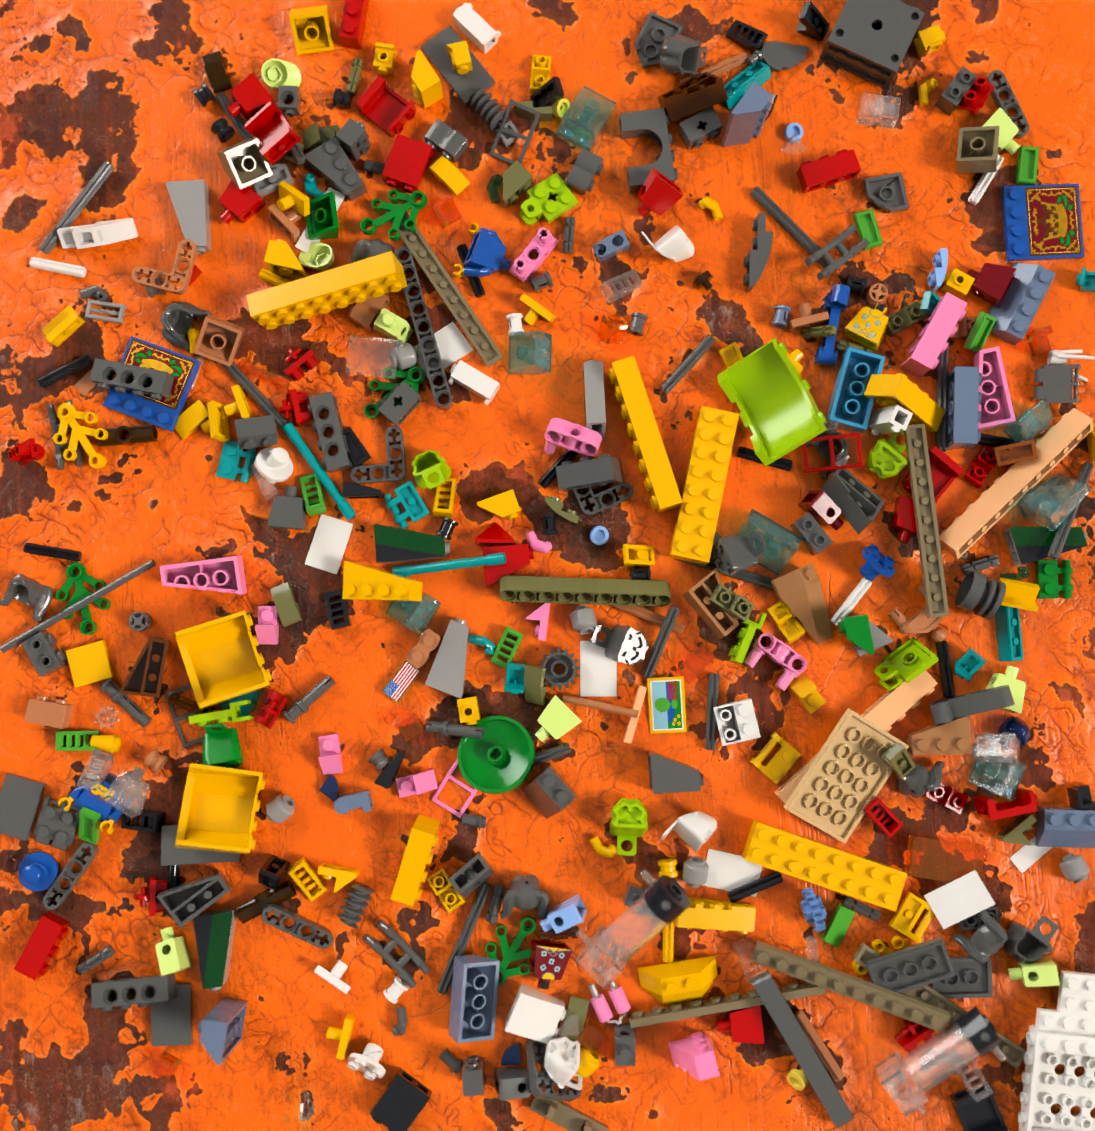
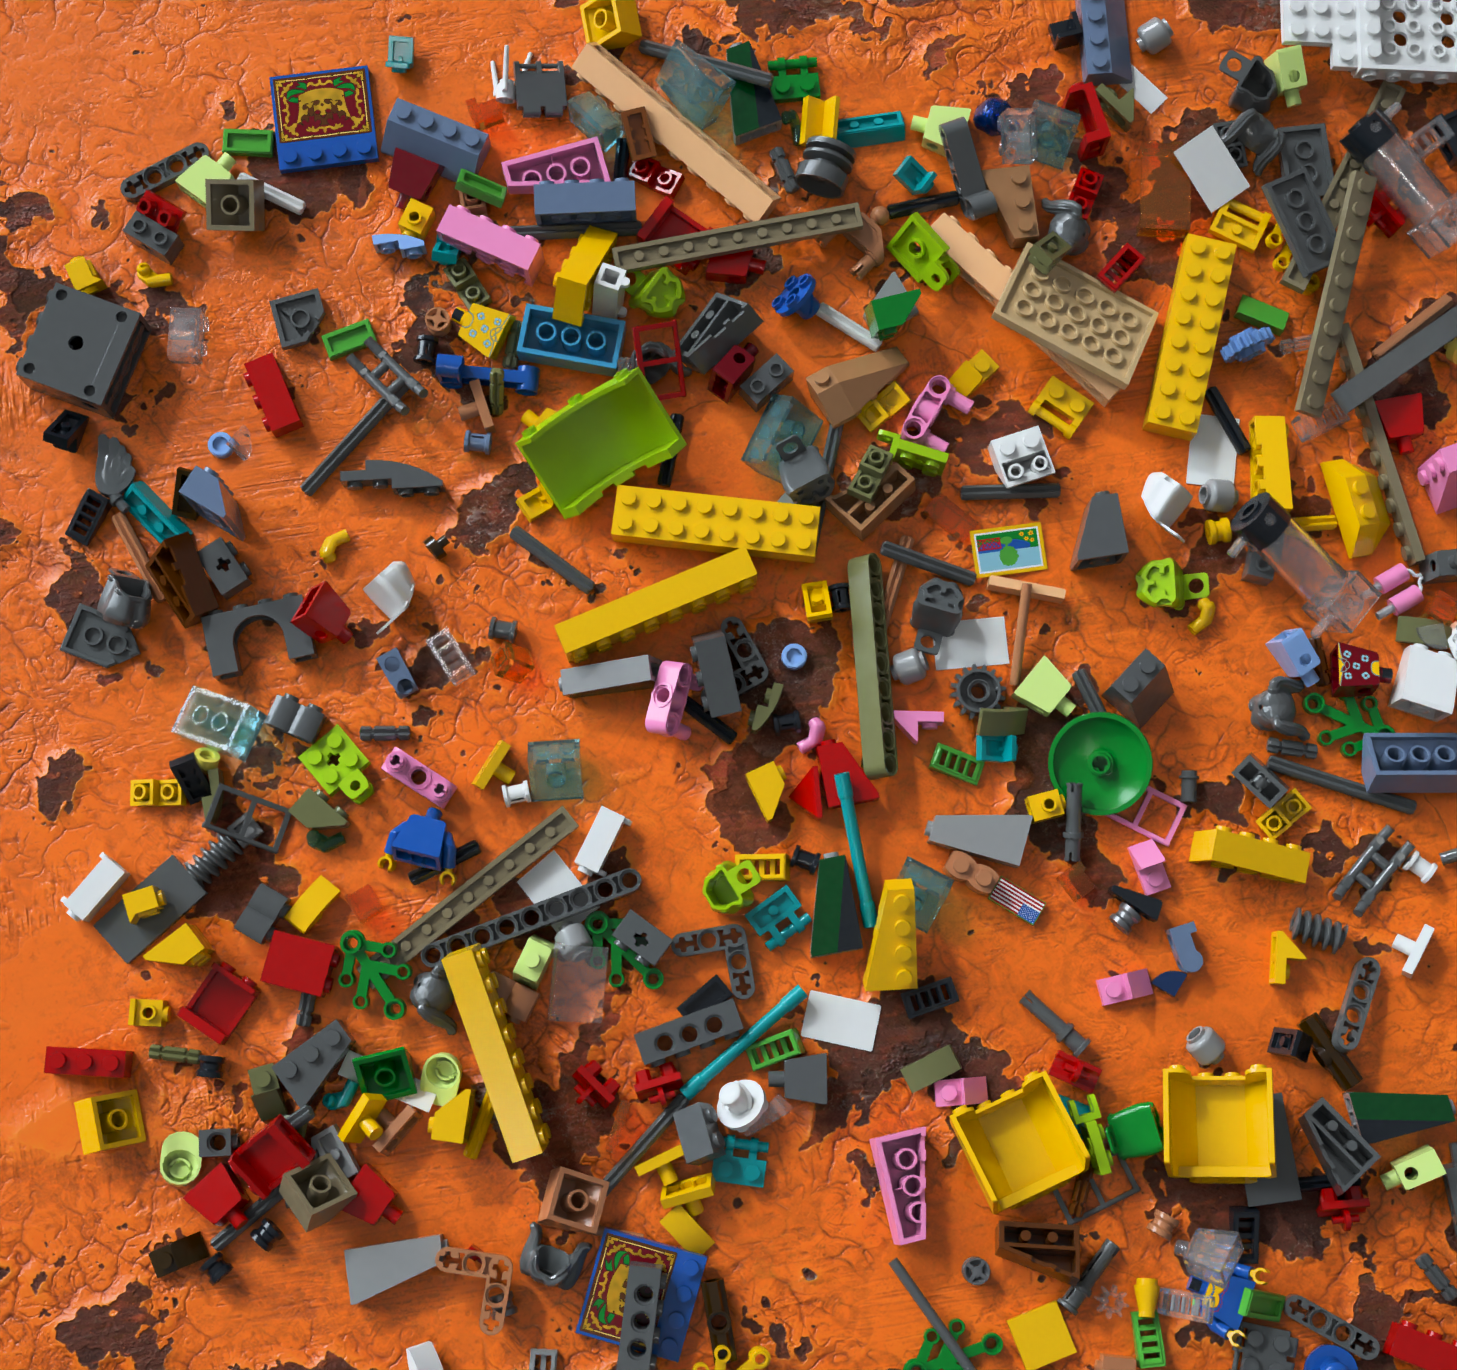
camera: 100 degrees left, 5 degrees down
yellow arm [187,328,200,353] -> none
yellow slope [288,856,327,902] -> none
dark grey brick [336,118,370,162] -> none
black slope [343,482,384,499] -> none
teal arm [469,634,496,655] -> none
dark grey bush [529,271,553,293] -> none
dark grey axle [842,896,881,921] -> none

